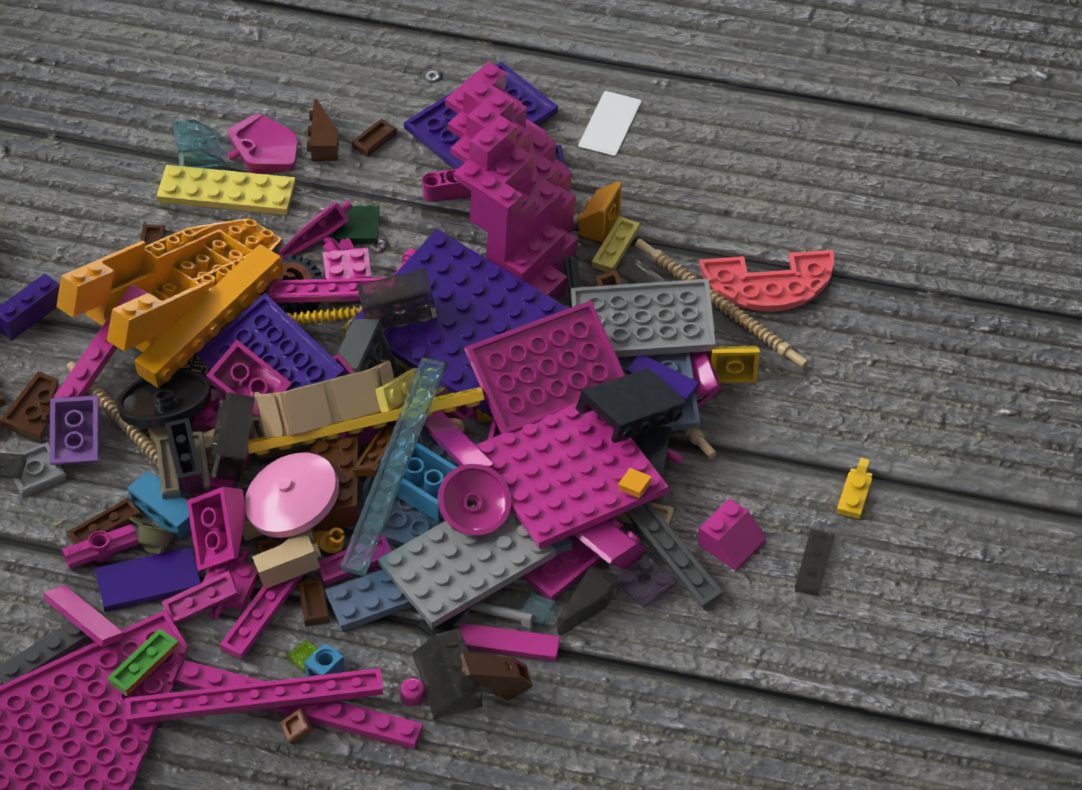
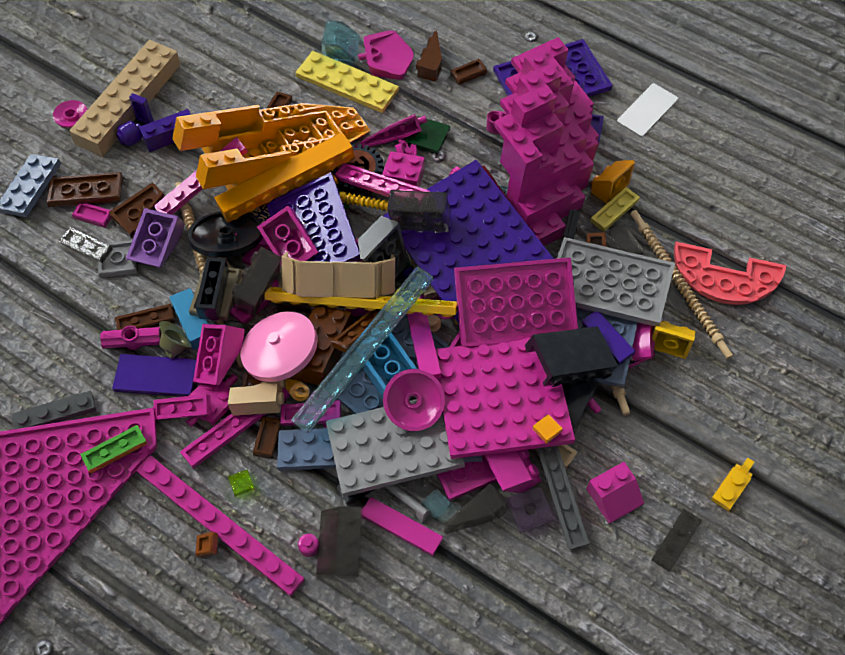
camera: 20 degrees right, 10 degrees up
dark pink tile [44,585,123,647] -> none
dark pink plate [125,668,384,725] -> none
dark azure brick [304,643,345,677] -> none
light yellow plate [375,368,425,412] -> none
reddish brown slope [460,653,533,701] -> none

